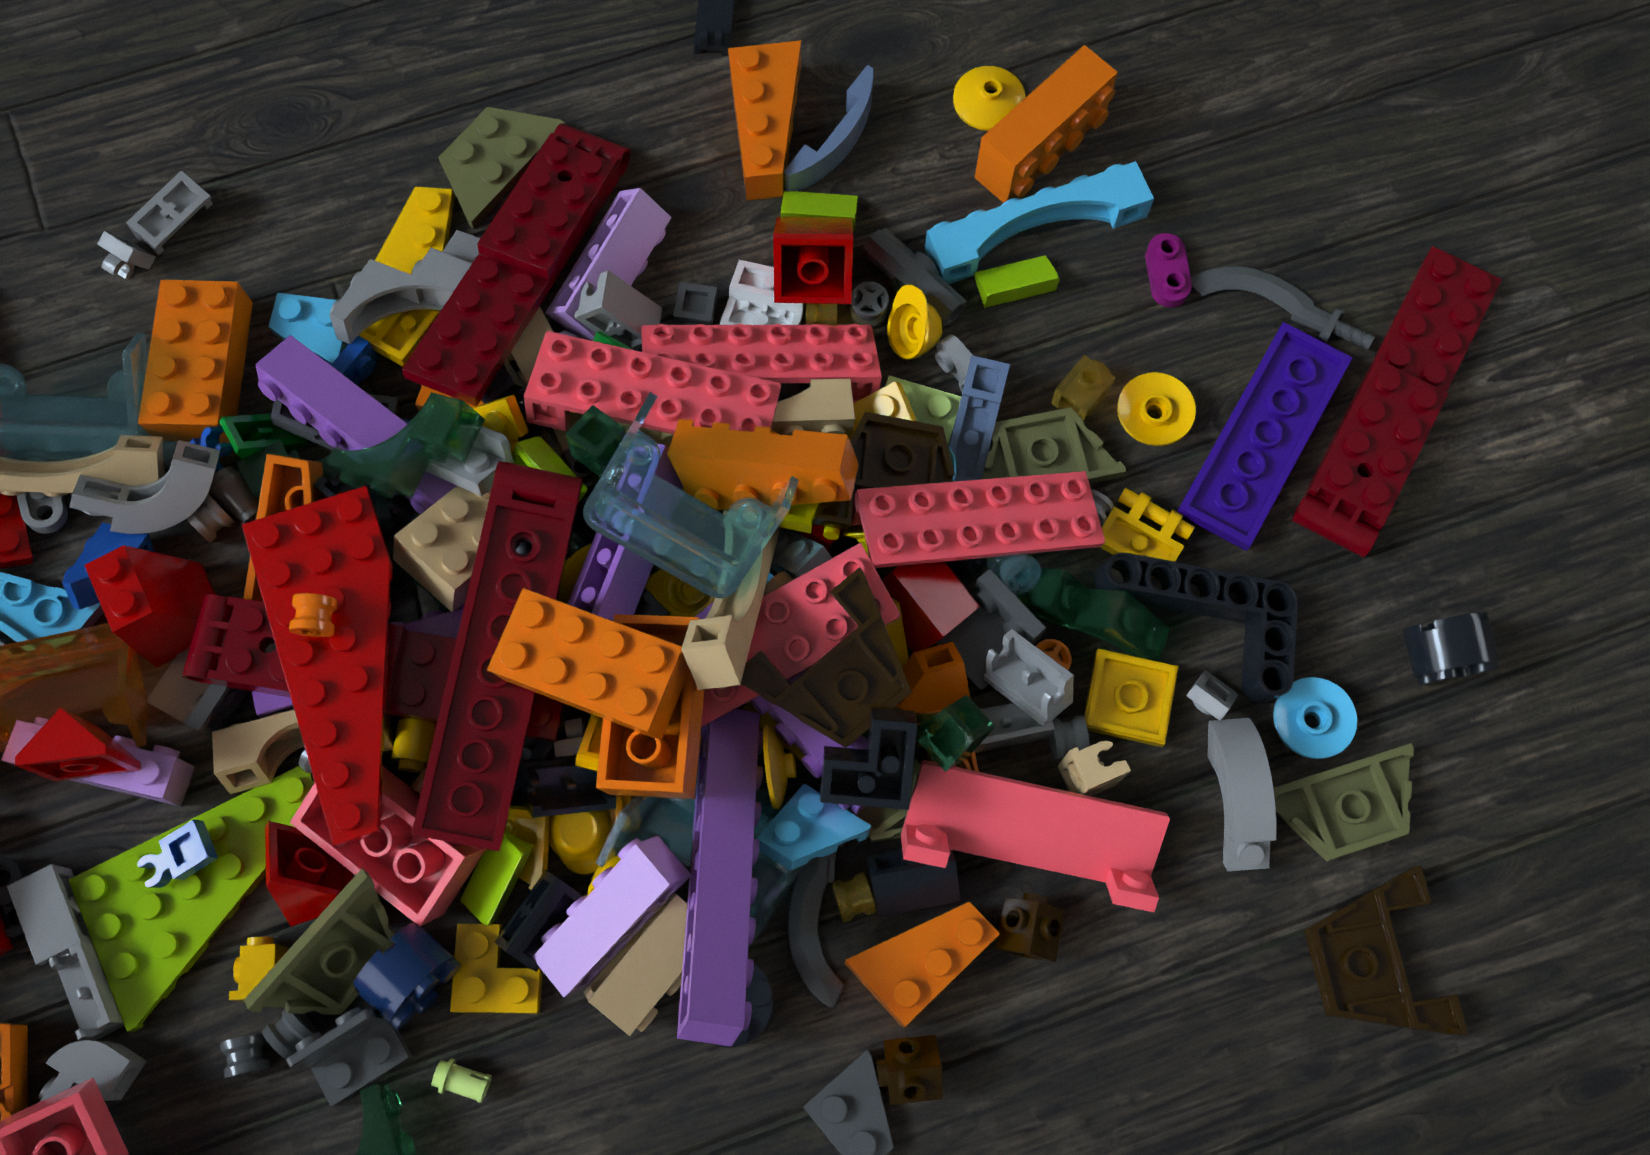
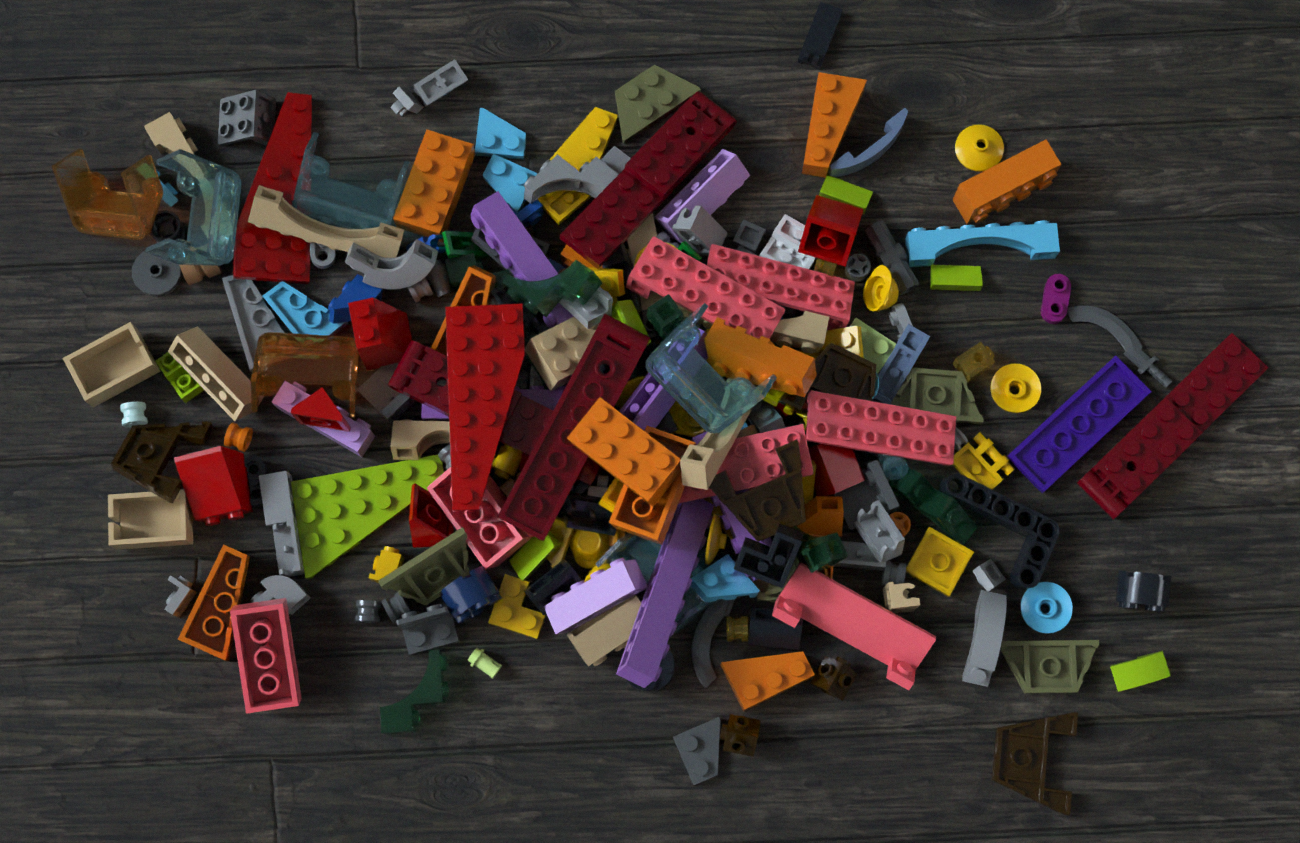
camera: 20 degrees right, 5 degrees up
plate [137,819,218,888] -> none
orange wheel [289,593,338,637] -> none
none -> medium azure wing [475,108,527,160]
none -> lime slope [1110,651,1171,692]

